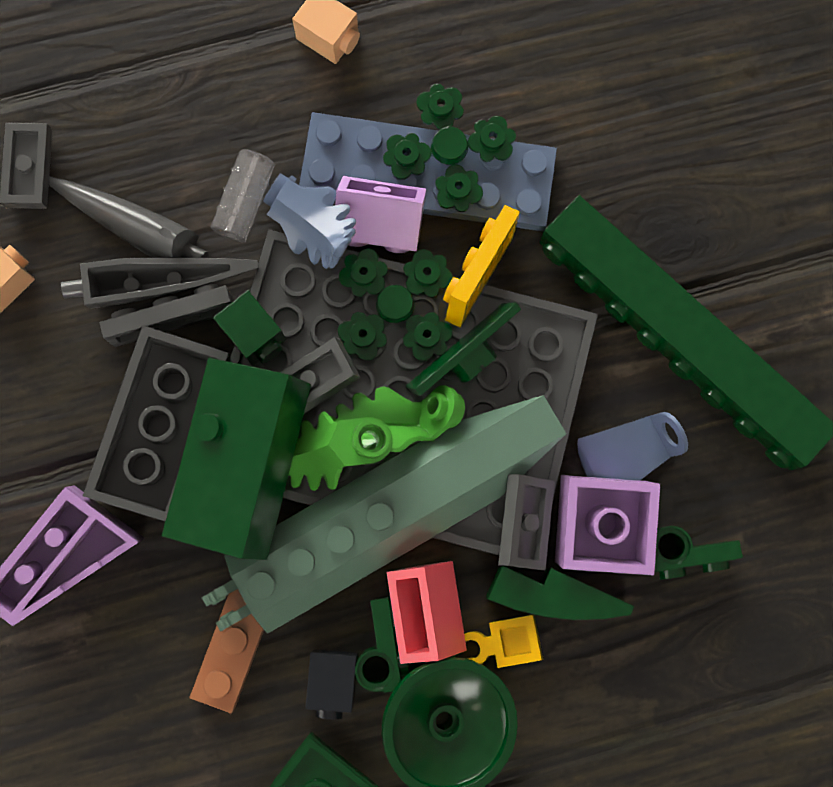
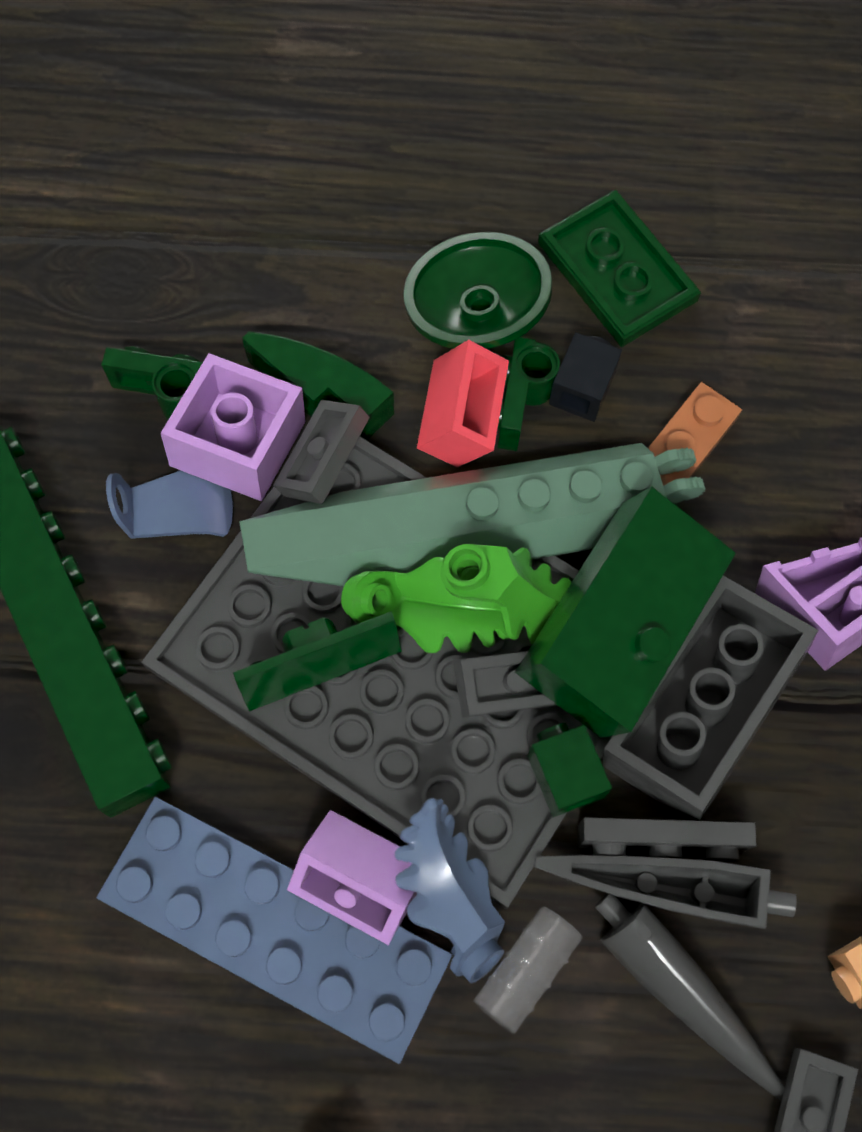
camera: 160 degrees left, 10 degrees down
dark green plant [338,249,452,361] -> none
dark green plant [383,84,516,212] -> none
yellow plate [443,205,520,328] -> none
yellow plate [464,614,543,668] -> none

